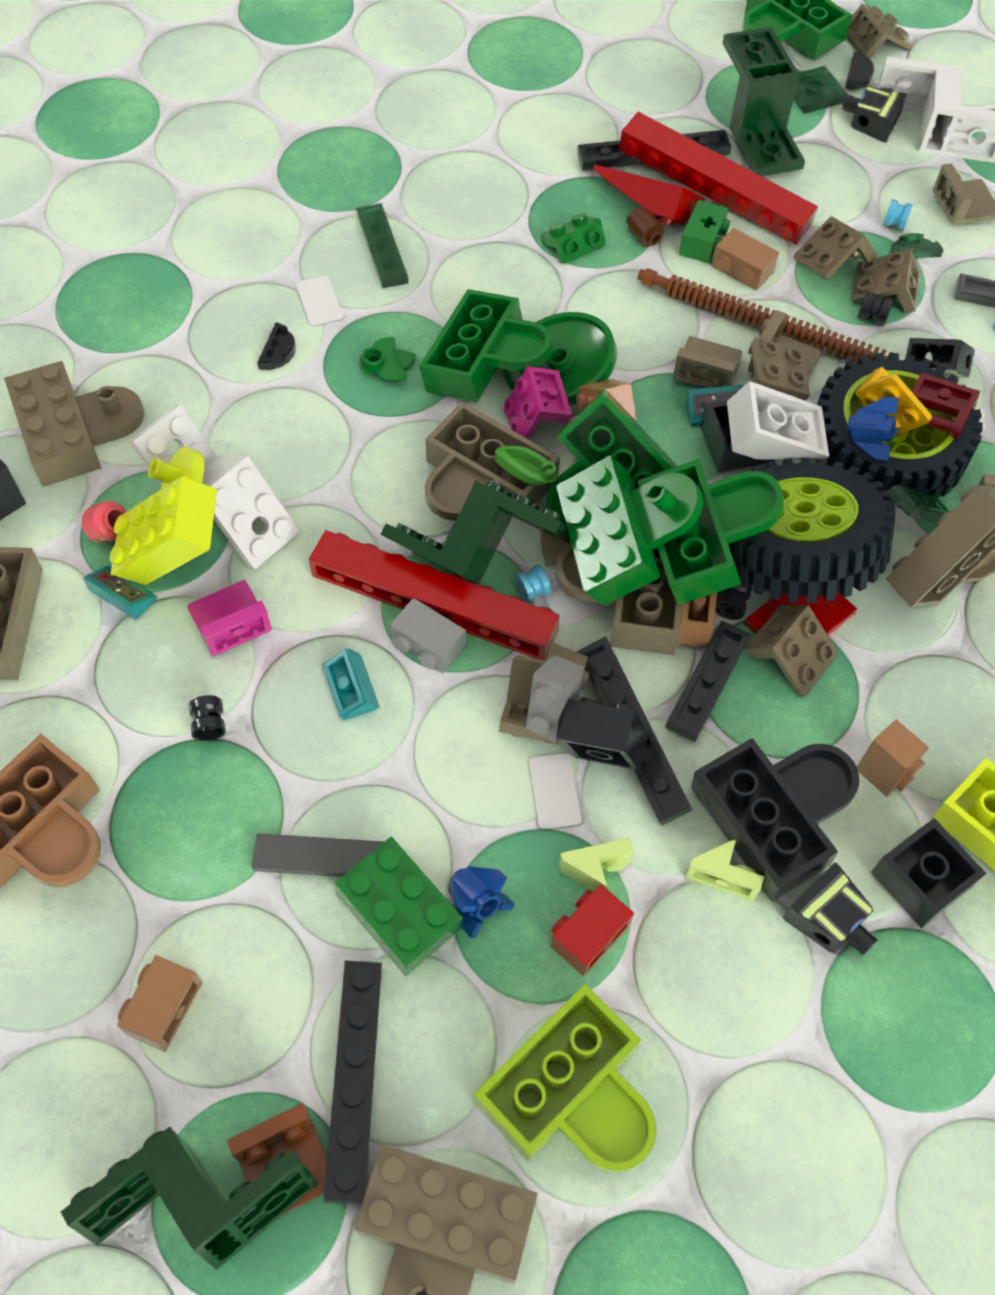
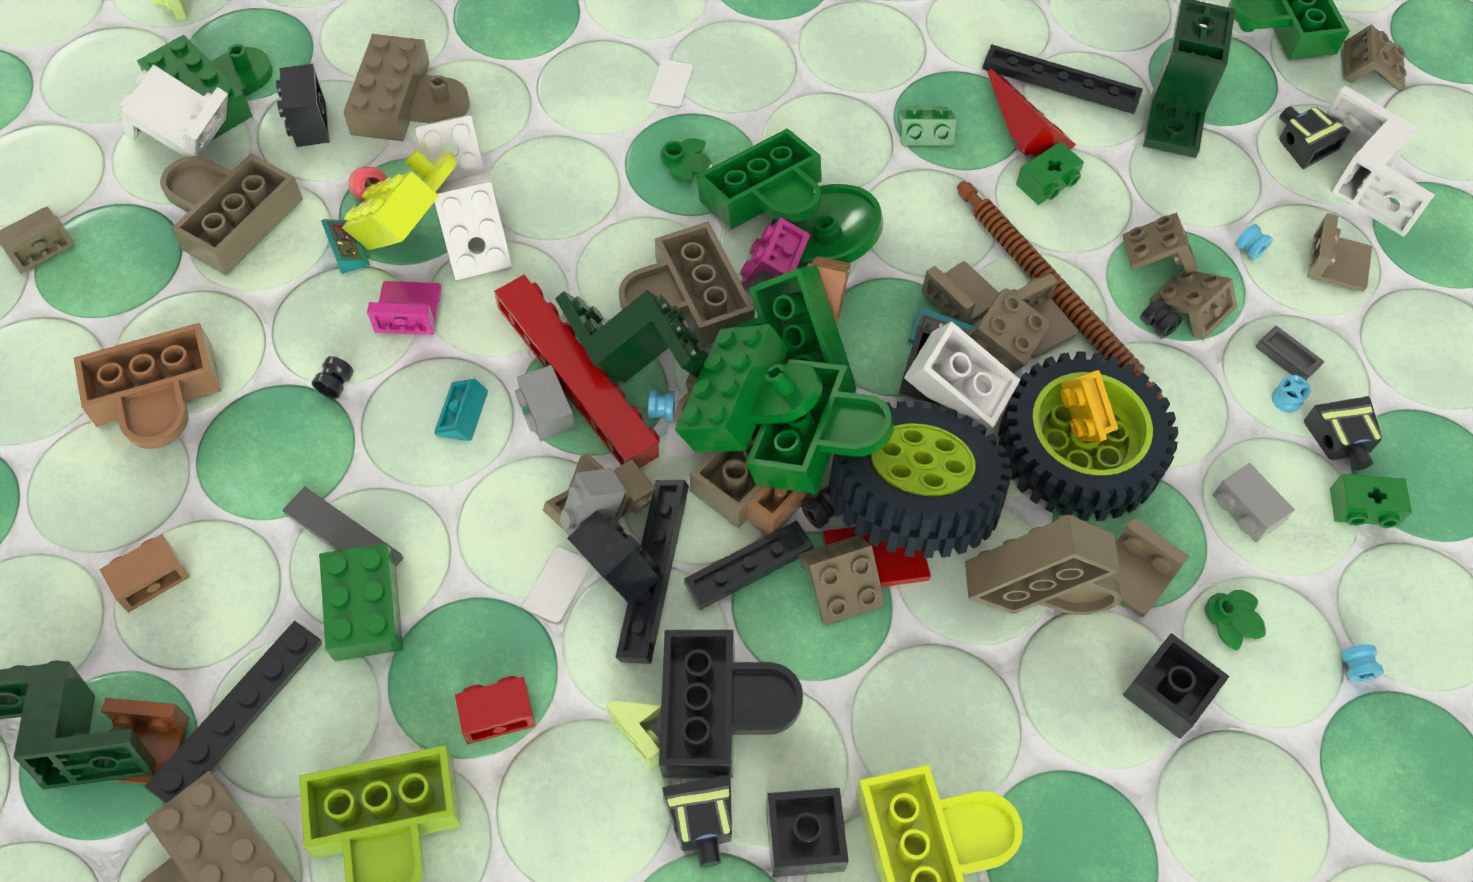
camera: 30 degrees right, 0 degrees up
black tile [257,322,296,370] -> none
clear green tile [356,203,408,289] -> none
blue brick [448,867,515,938] -> none
bright green arm [494,446,557,485] -> none
yellowish green slope [559,837,634,892] -> none
red brick [619,111,818,245] -> none
reddish brown brick [626,207,664,247] -> none
medium nougat brick [712,228,779,291] -> none
clear green tile [794,66,847,114] -> none
black tile [845,52,874,89] -> none
blue brick [847,397,899,461] -> none
medium nougat brick [857,719,929,797] -> none
clear green tile [887,485,950,523] -> none
clear green tile [889,233,944,259] -> none
black torso [905,338,975,378] -> none
dark red plate [911,372,980,439] -> none

